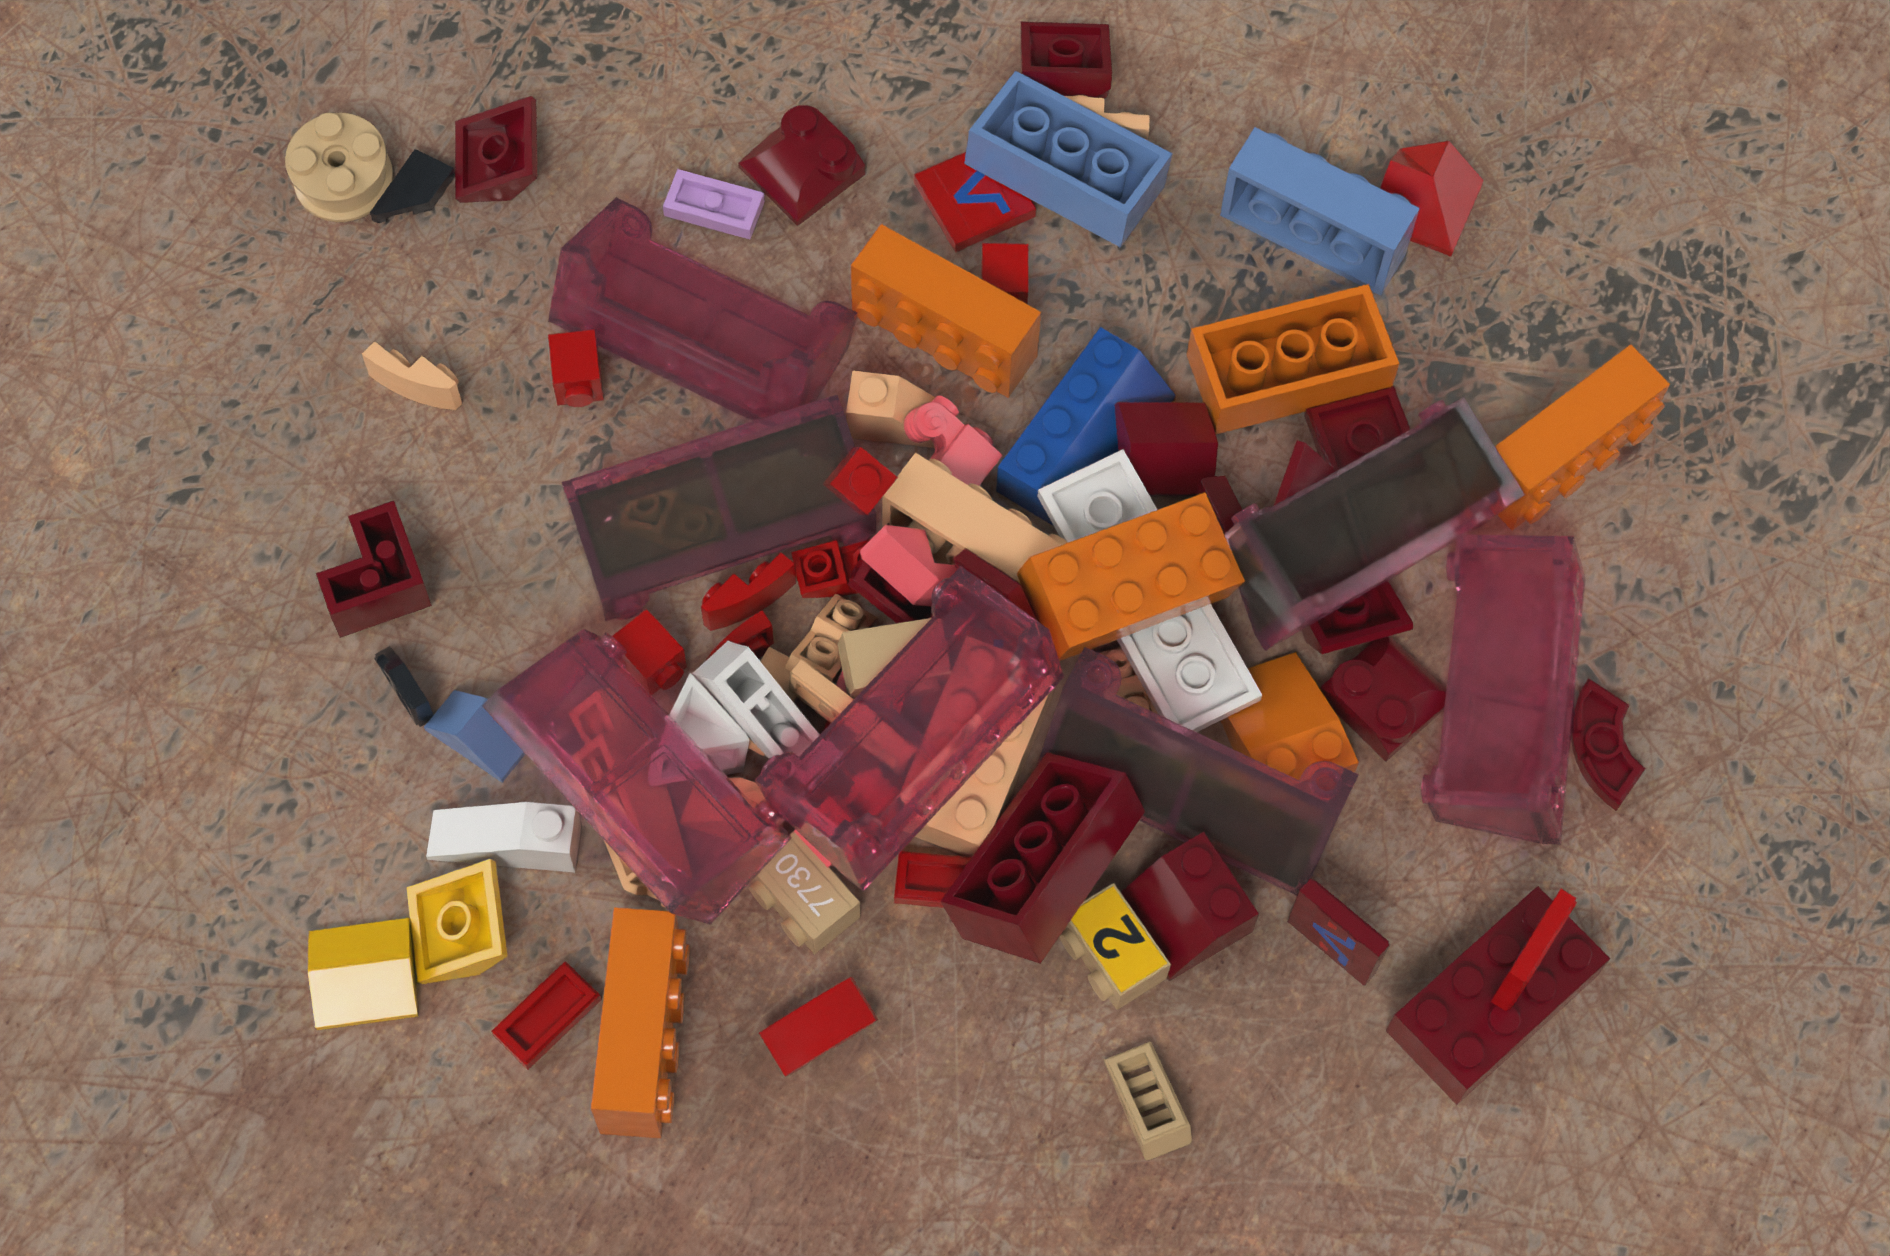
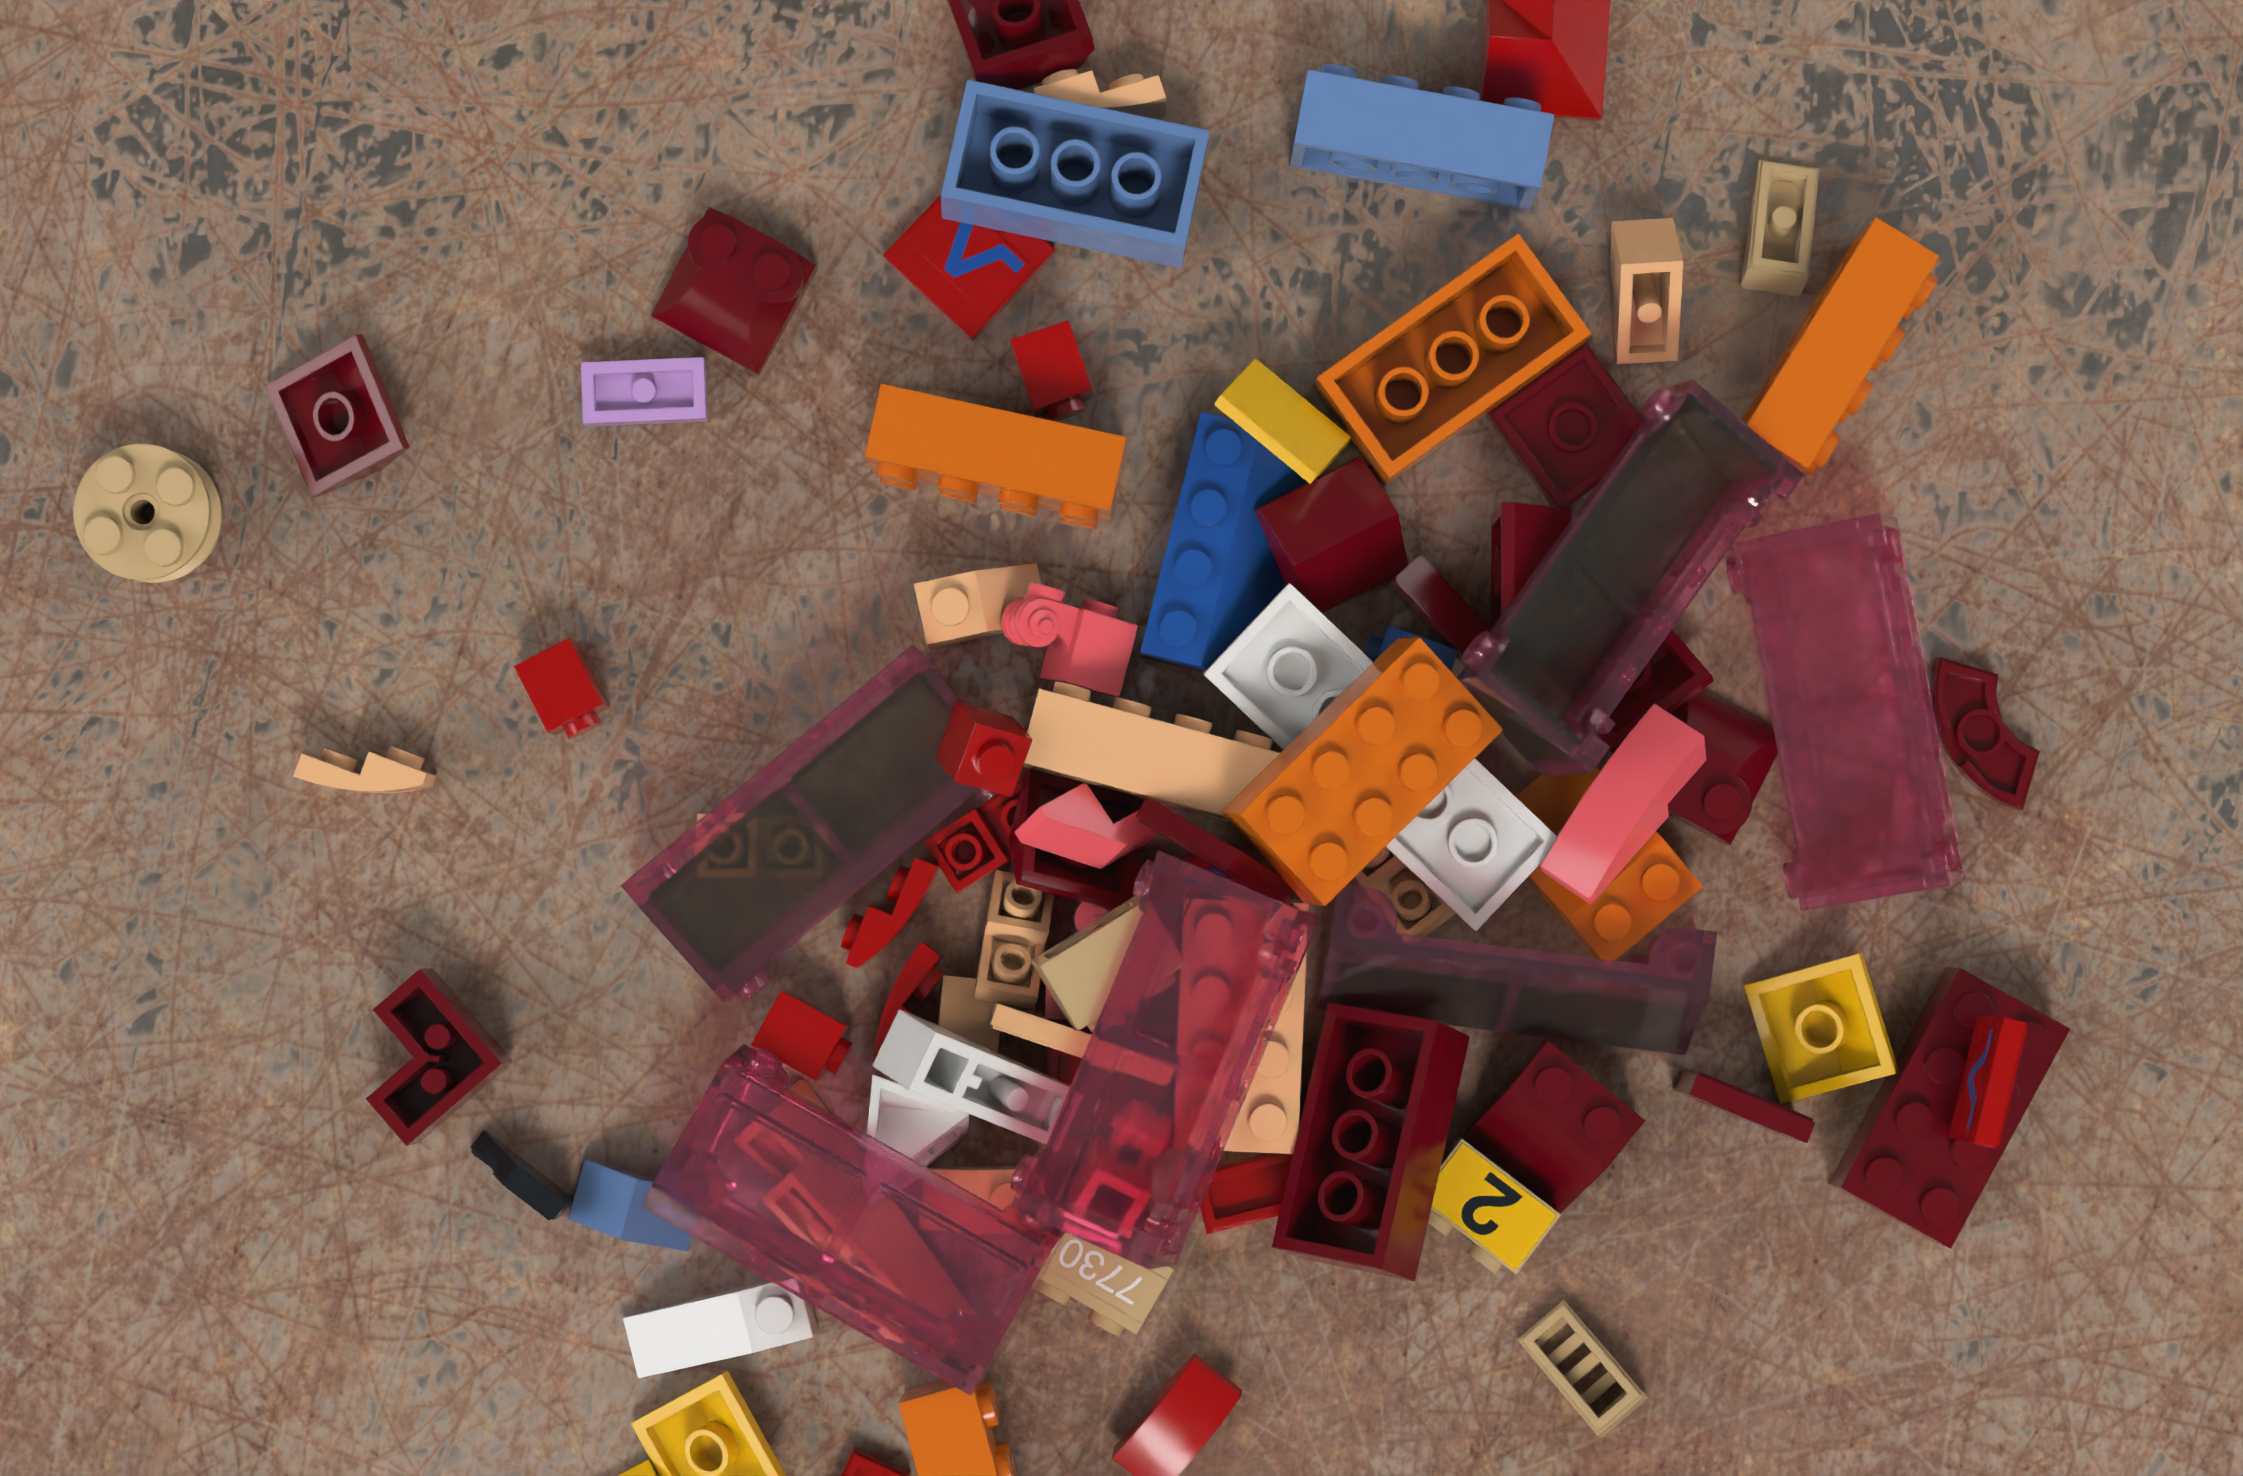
camera: 15 degrees left, 20 degrees up
black tile [370,149,455,223] -> none
clear pink windscreen [548,197,858,439] -> none
none -> yellow slope [1214,358,1351,484]
none -> coral slope [1541,703,1706,905]
none -> light nougat slope [1609,218,1684,364]
none -> tan slope [1741,159,1820,296]
none -> yellow slope [1744,952,1899,1104]

